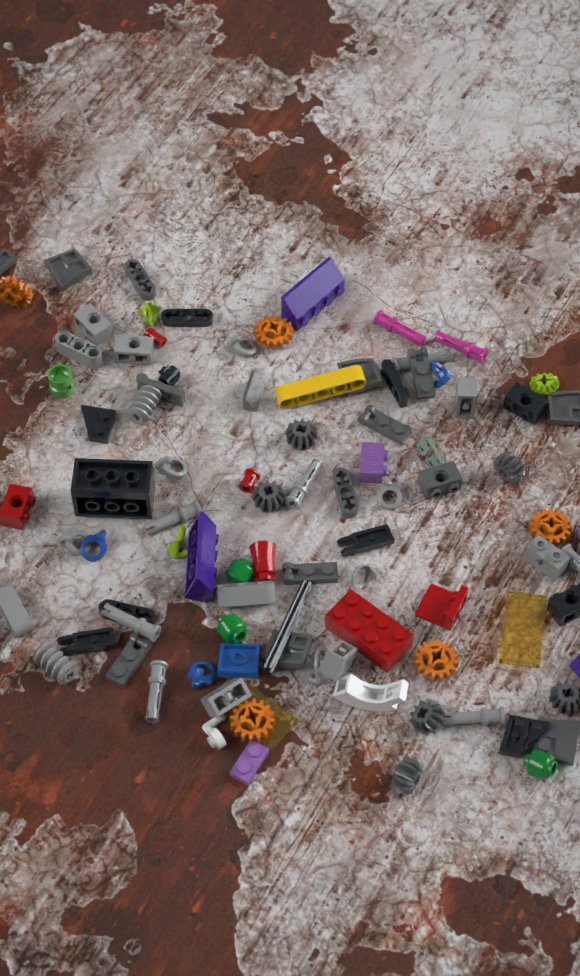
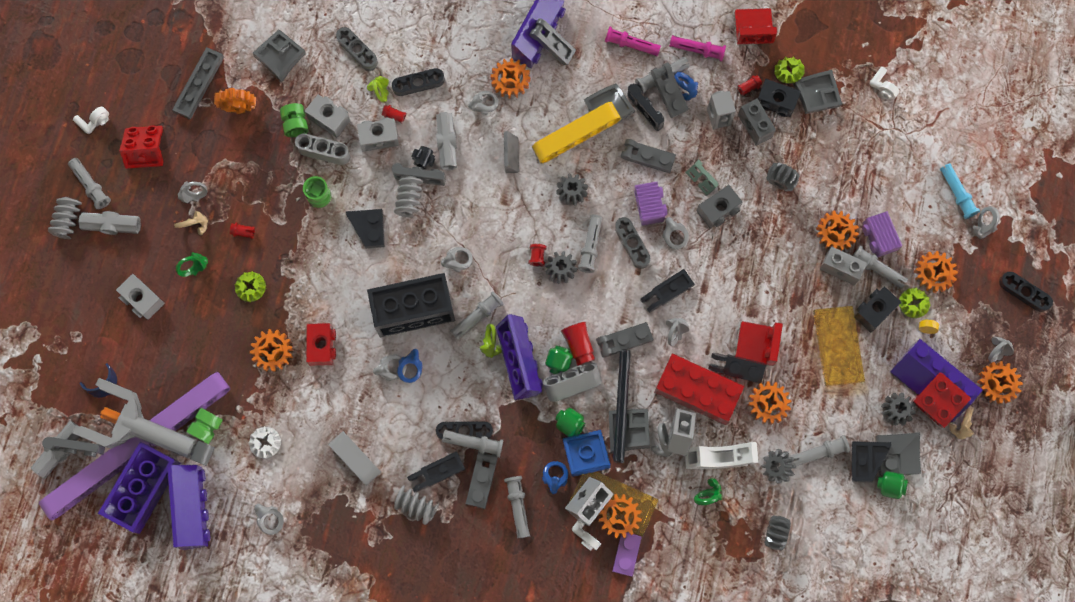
camera: 15 degrees left, 20 degrees up
none -> bright green wheel [280,103,308,138]
none -> light grey piece [436,112,457,171]
none -> dark grey plate [529,18,576,65]
none -> green piece [694,478,722,505]
none -> black hinge [708,353,766,383]
none -> red bracket [734,8,777,45]
none -> red pin [737,75,762,96]
none -> dark grey brick [738,98,776,146]

